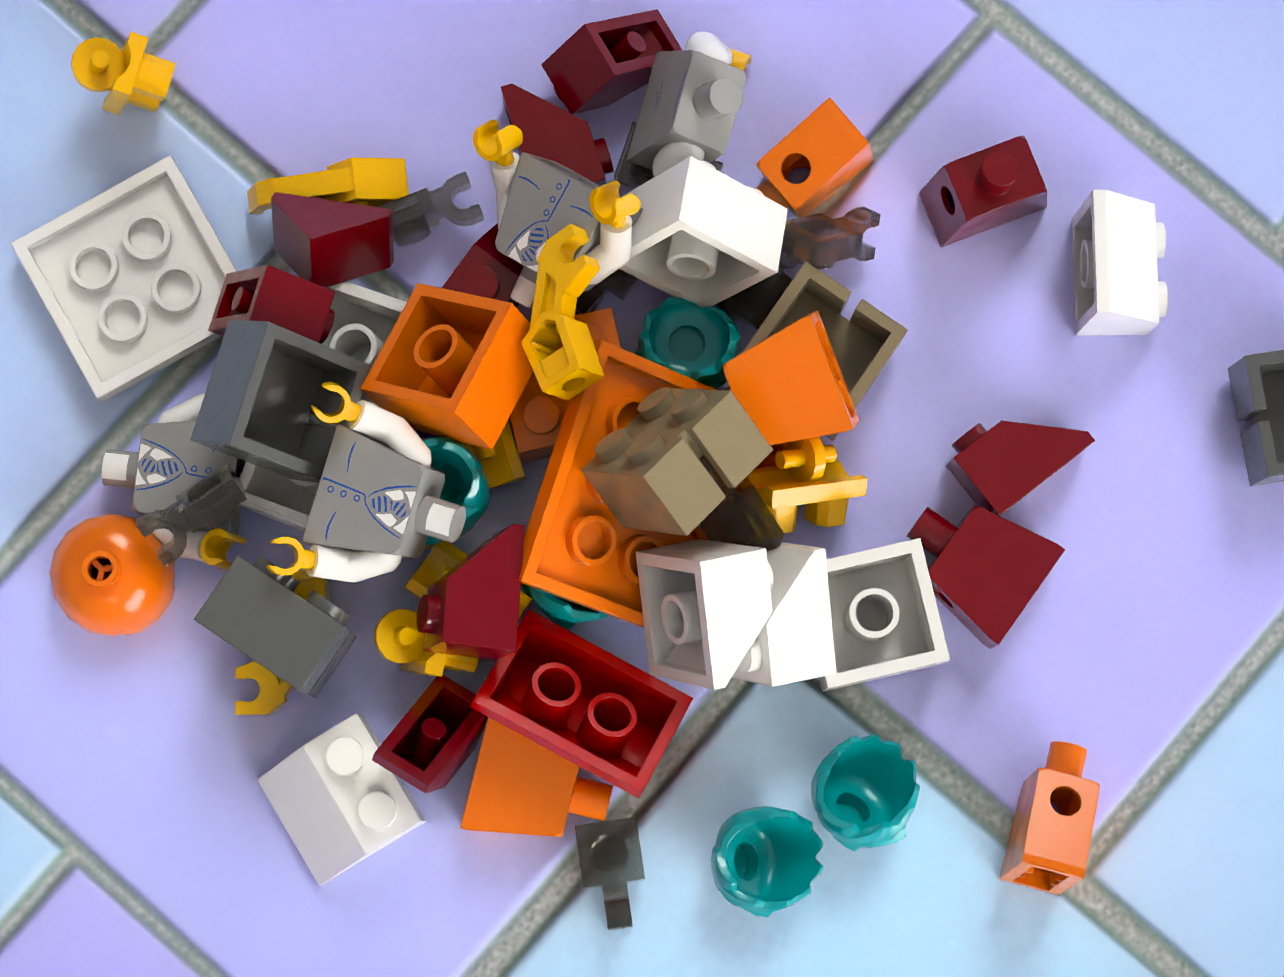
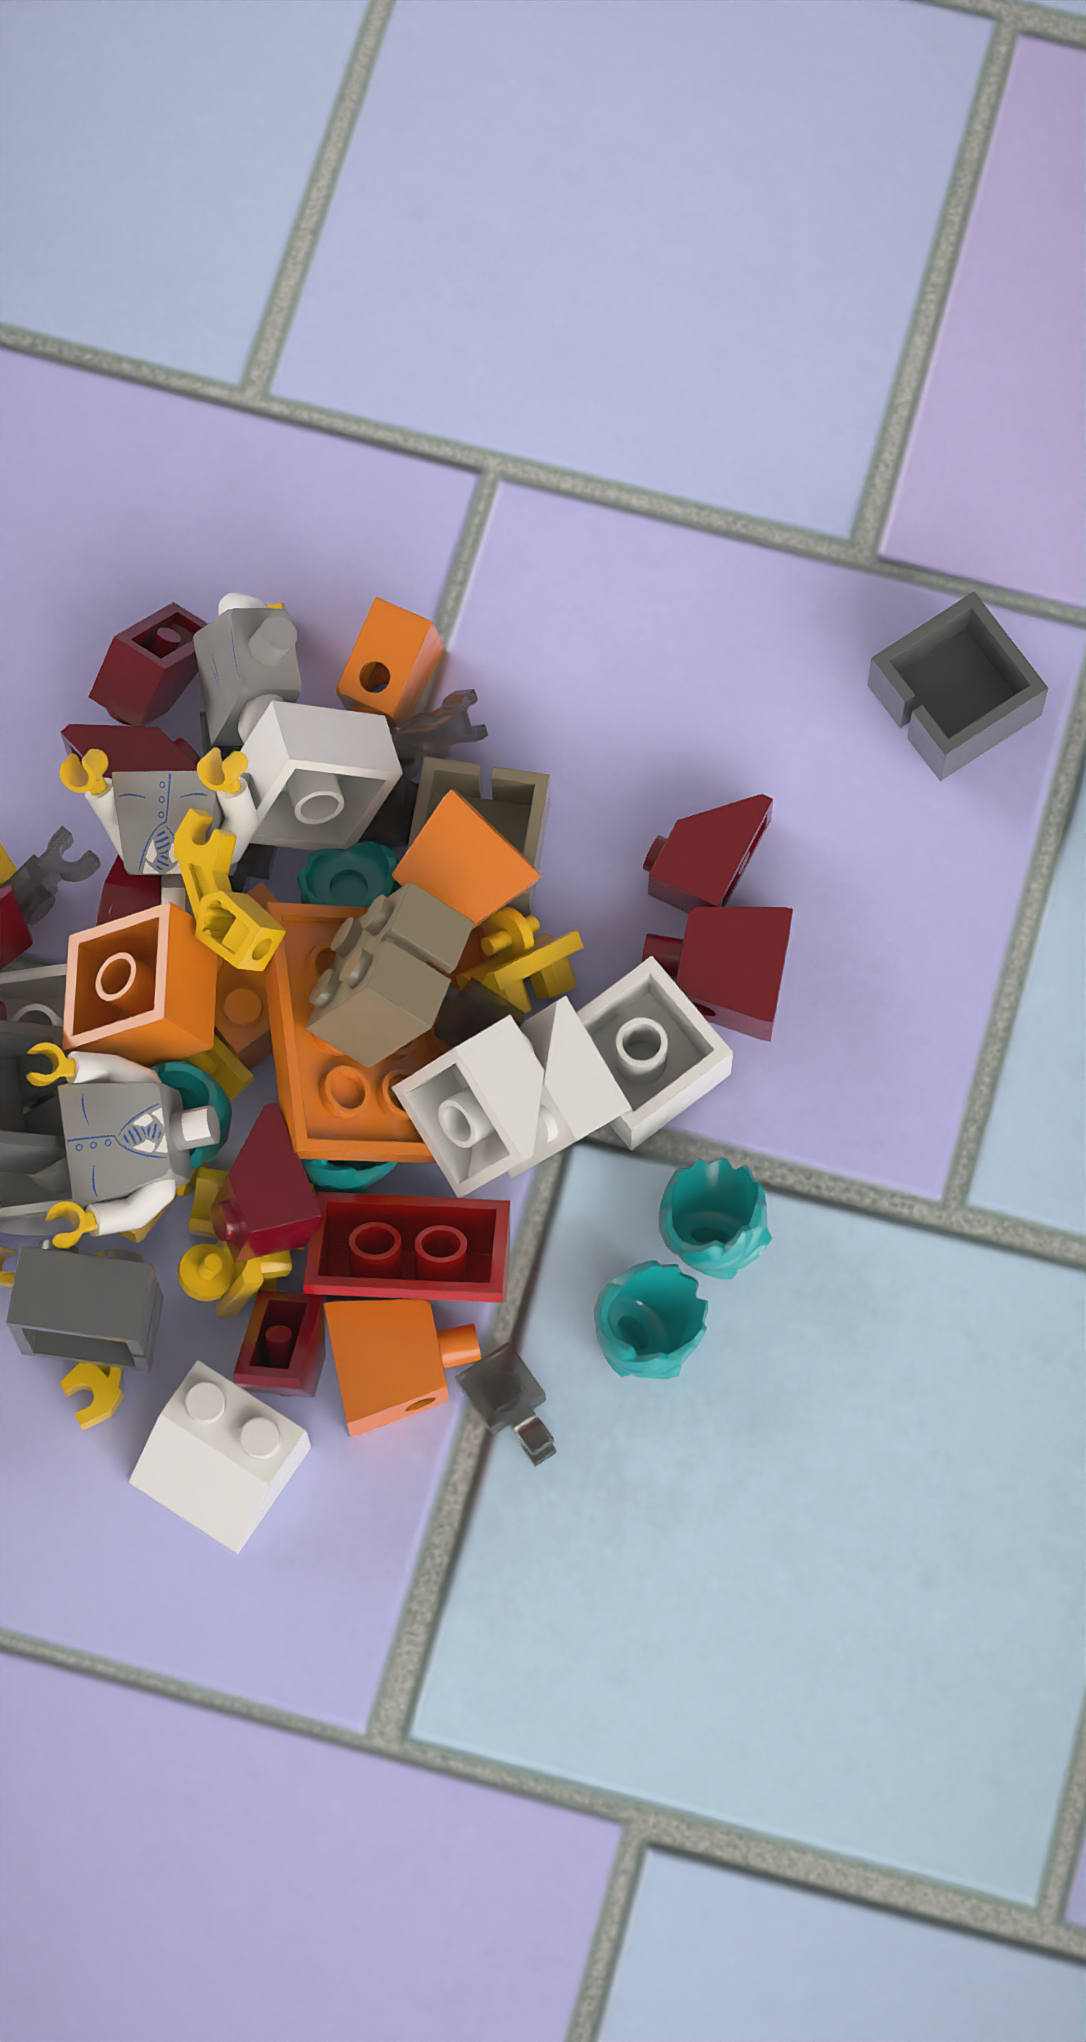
camera: 20 degrees left, 10 degrees down
dark red torso [919,136,1047,248] -> none
orange torso [999,741,1100,895] -> none
white slope [1072,189,1168,336] -> none

